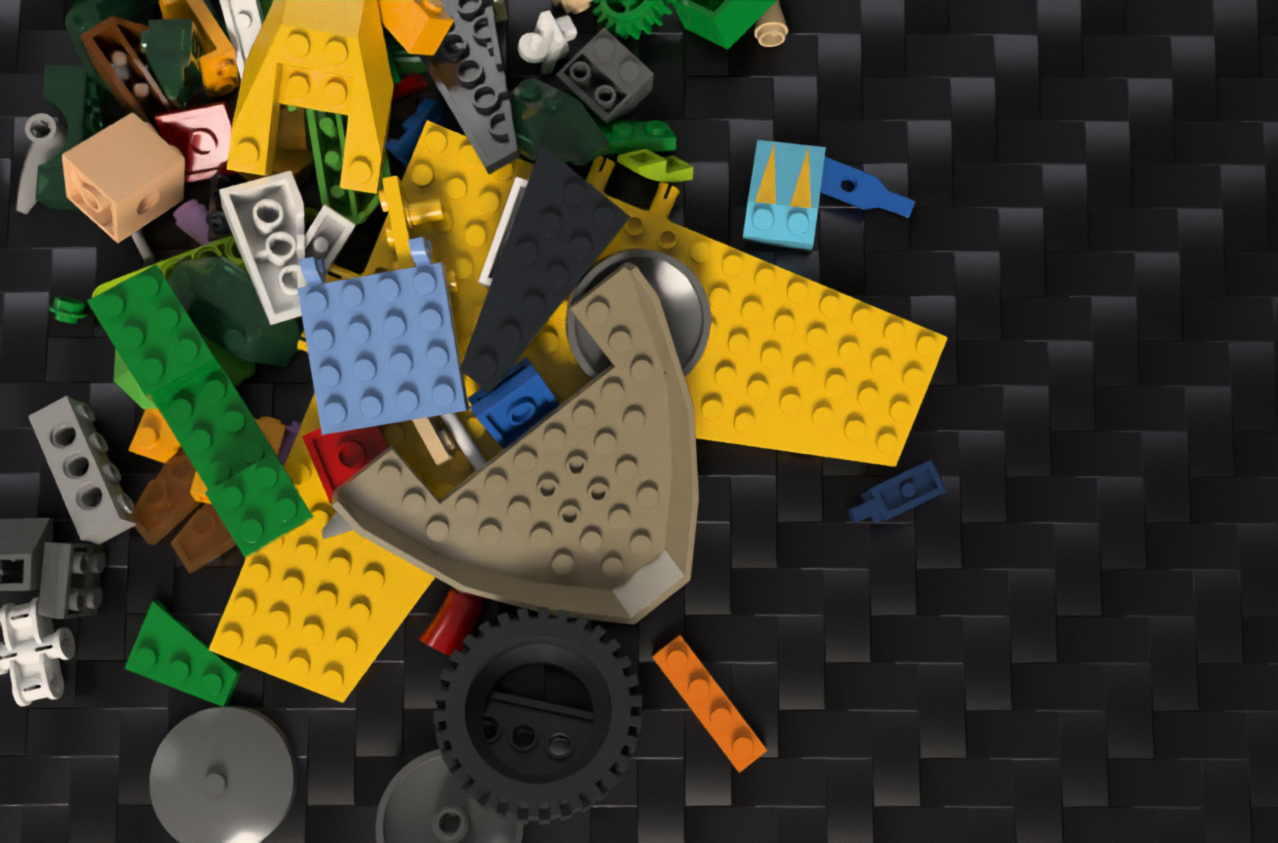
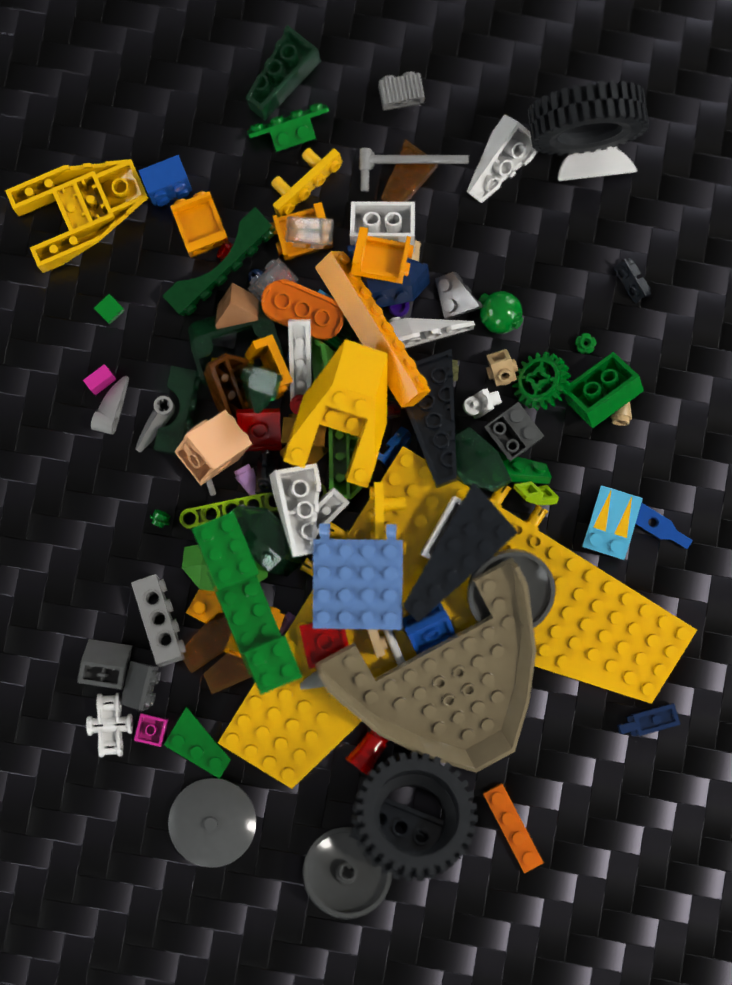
camera: 10 degrees right, 0 degrees up
none -> dark pink piece [134,713,169,747]

